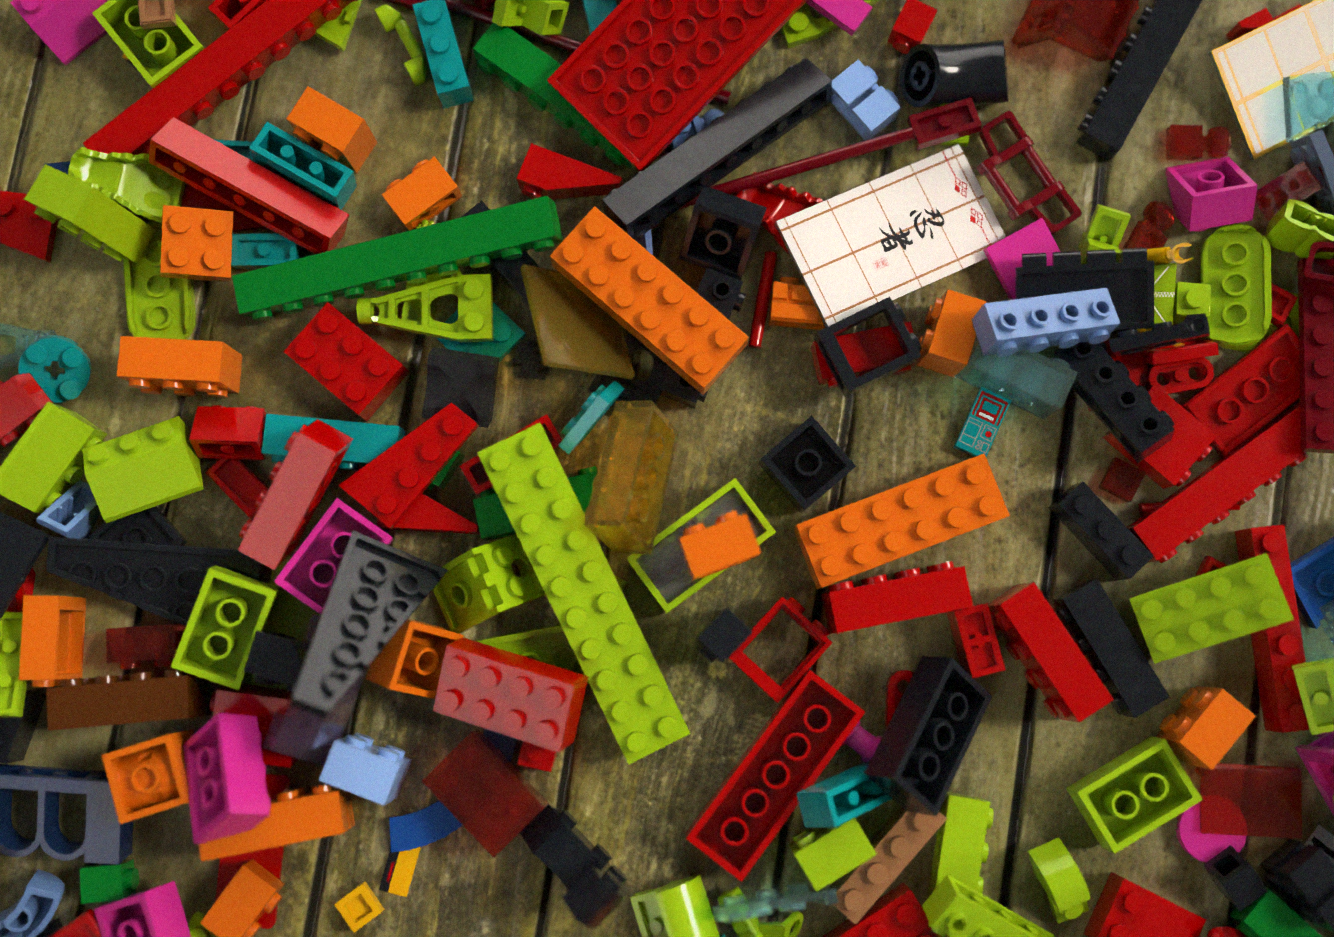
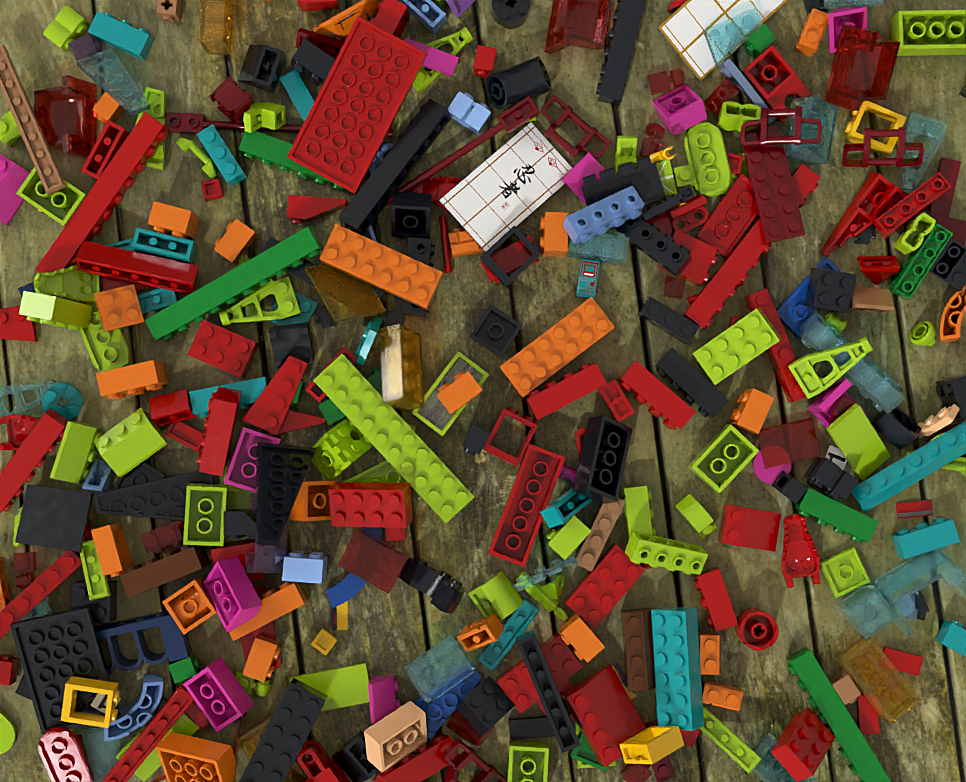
camera: 15 degrees left, 5 degrees up
none -> red tile [201,178,224,201]

